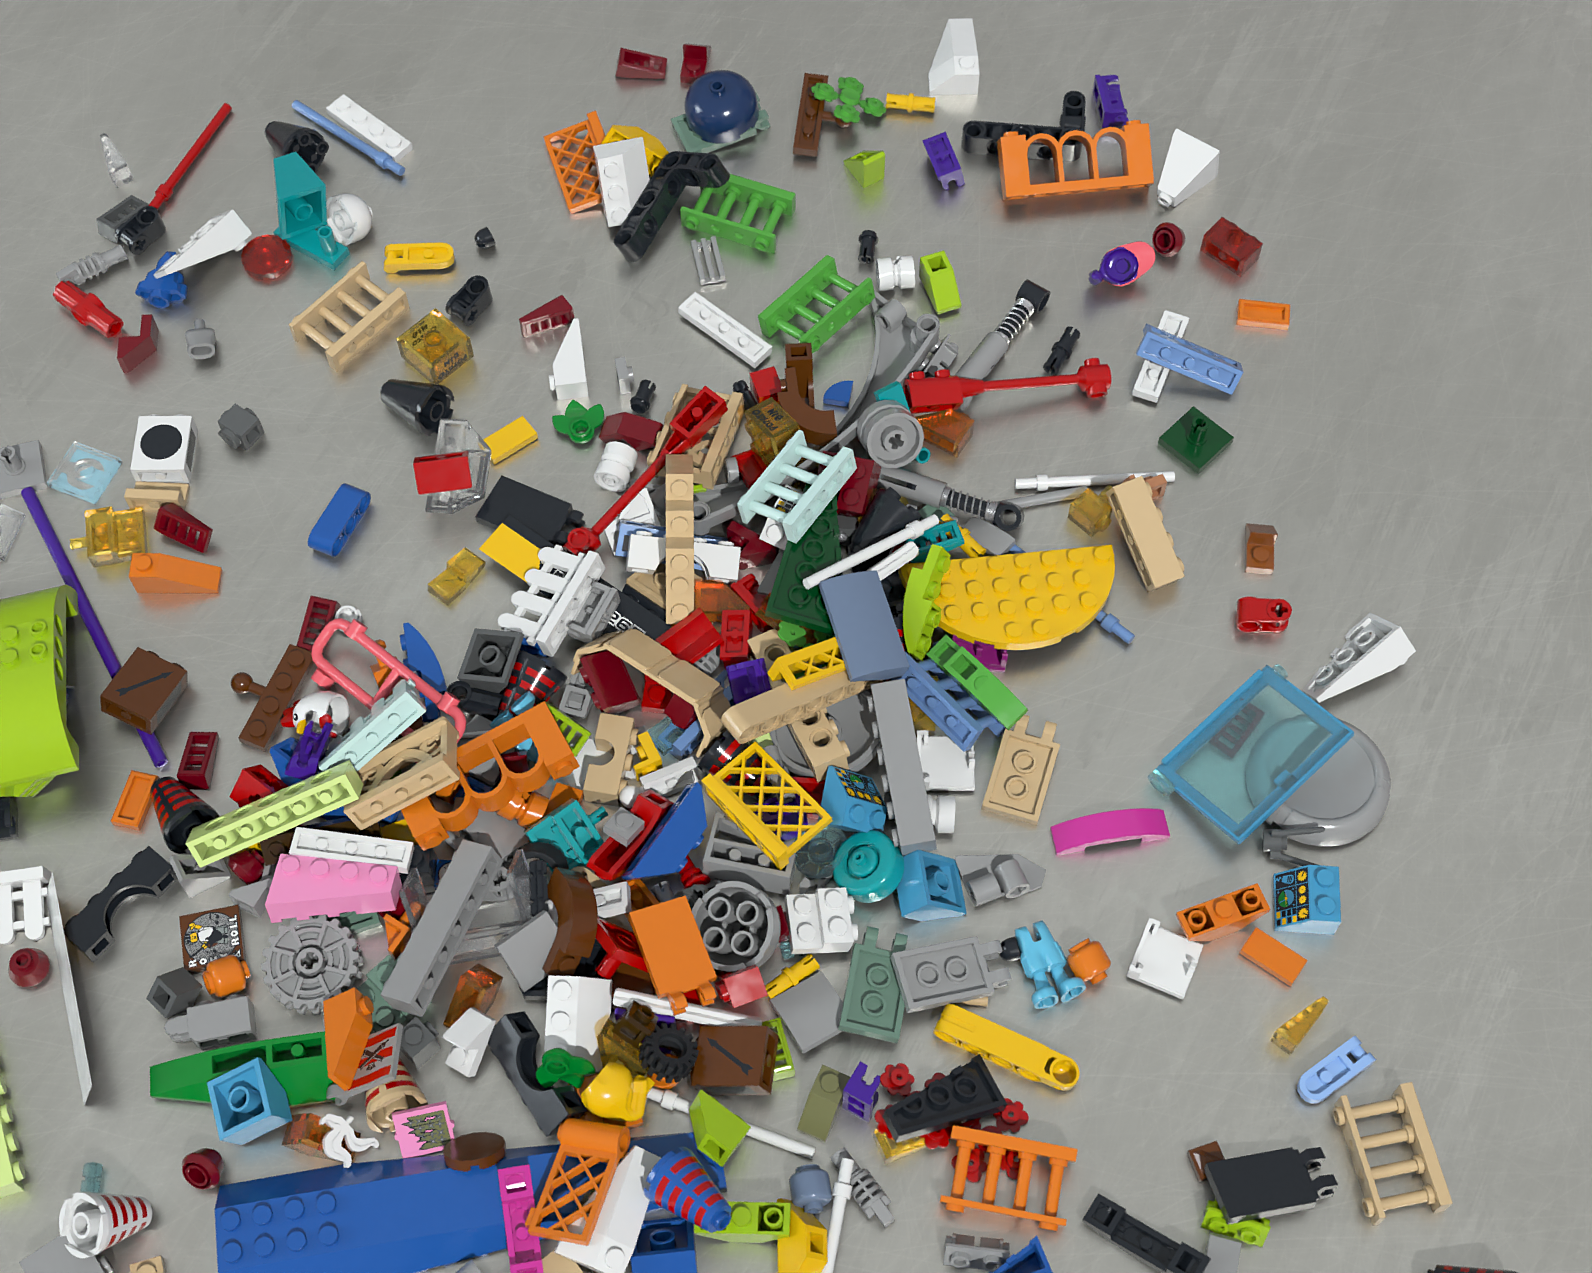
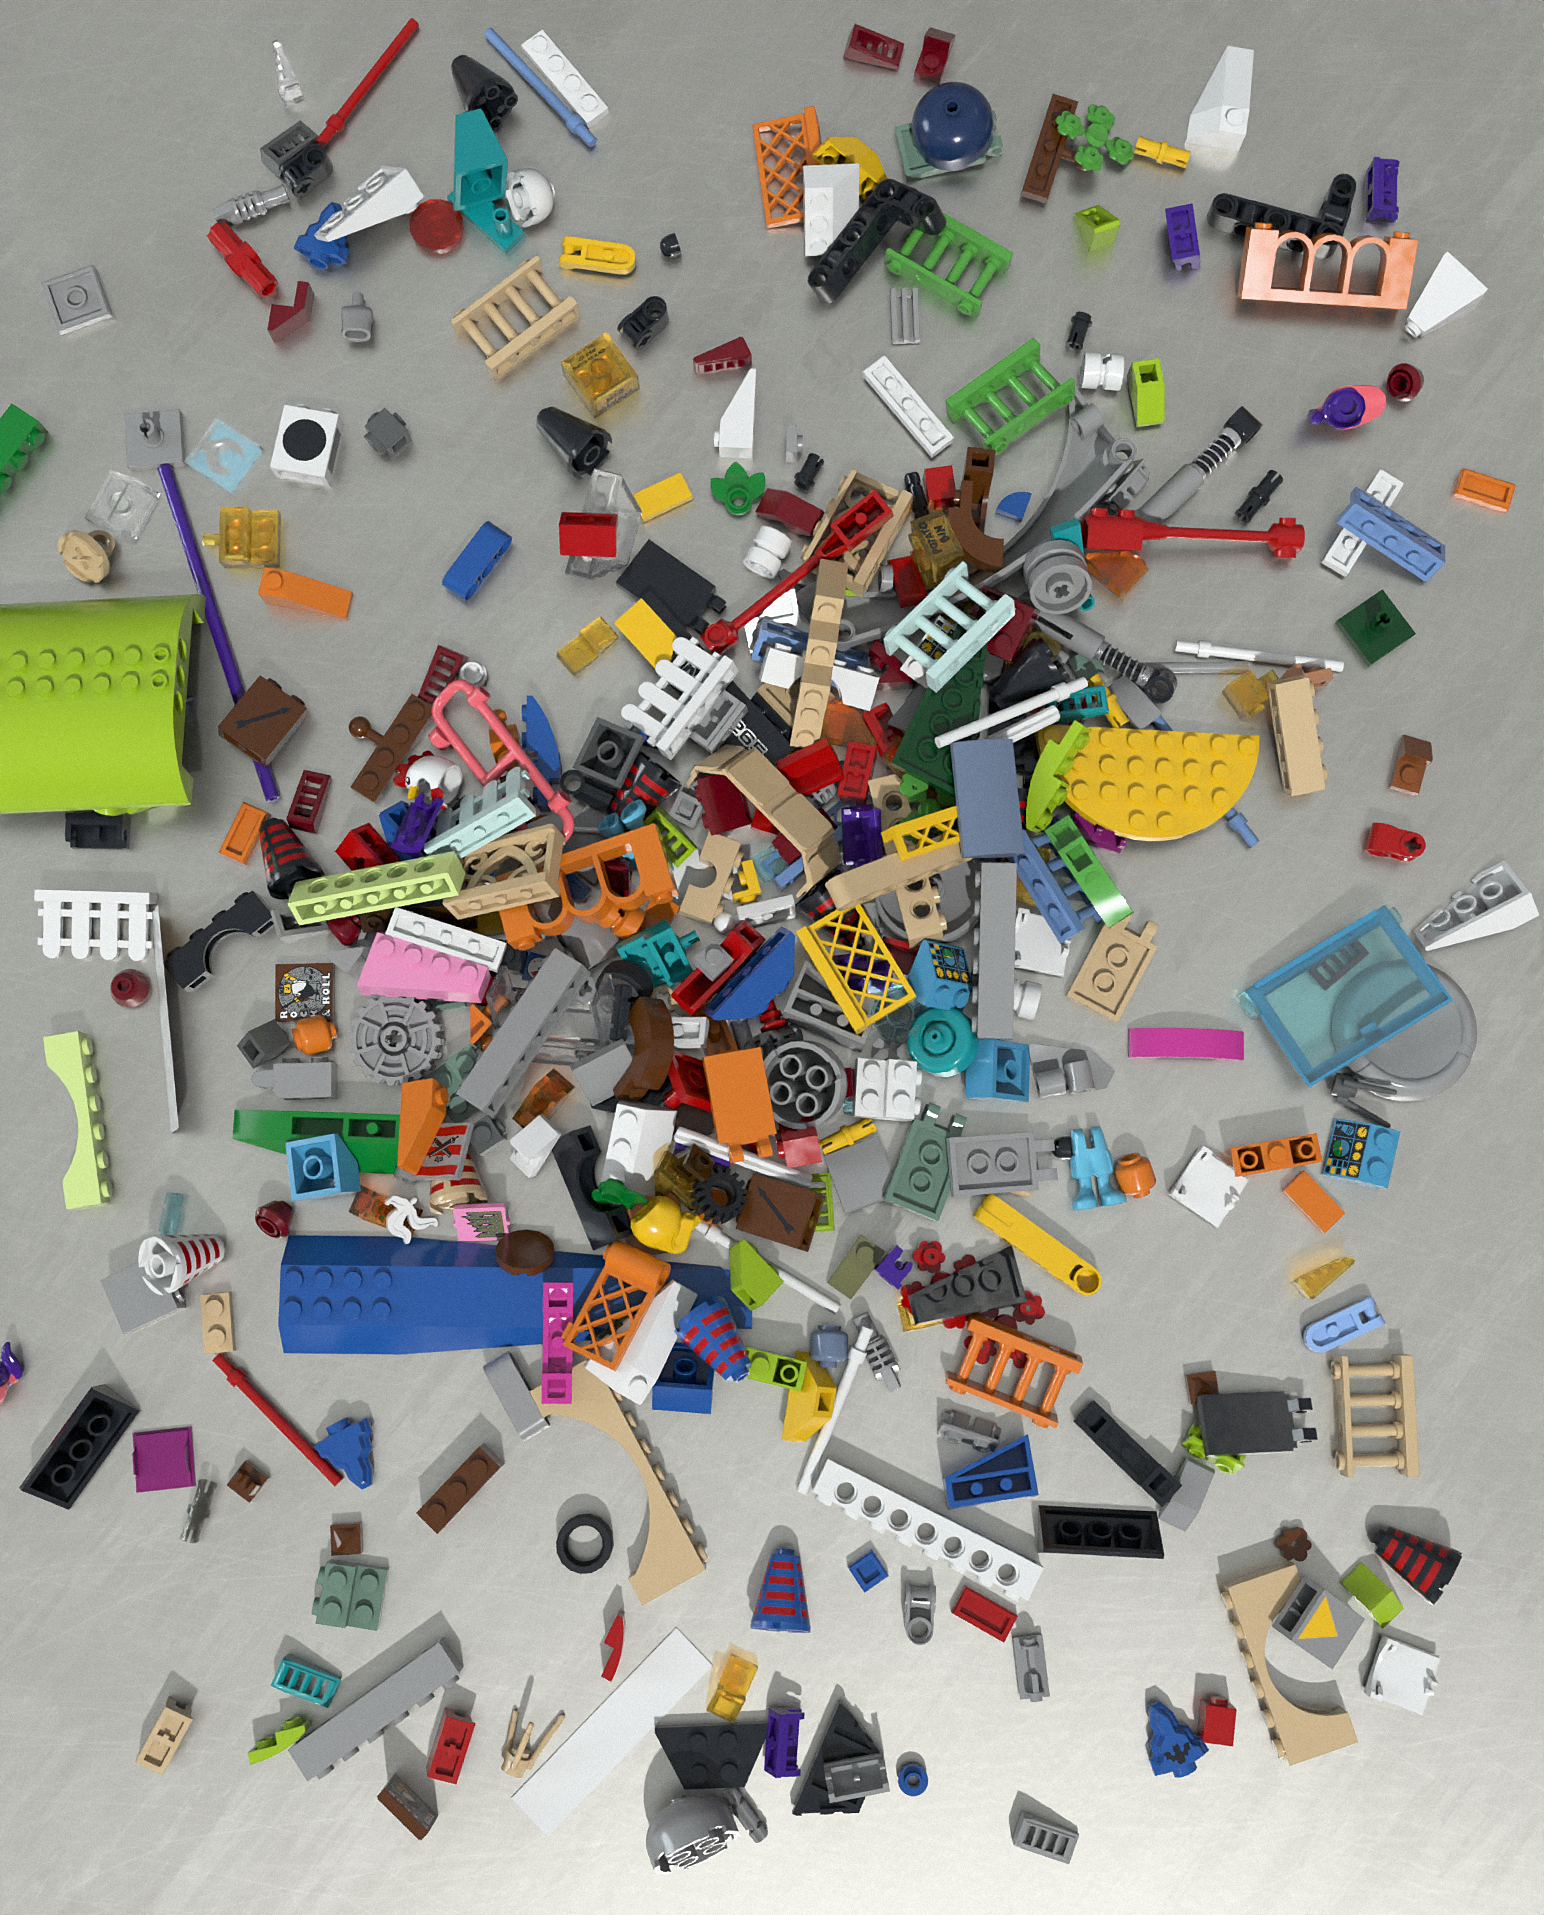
camera: 10 degrees right, 20 degrees up
tan panel [124,481,190,513] -> none
dark red slope [154,503,213,553] -> none
clear red brick [1200,217,1263,277] -> none

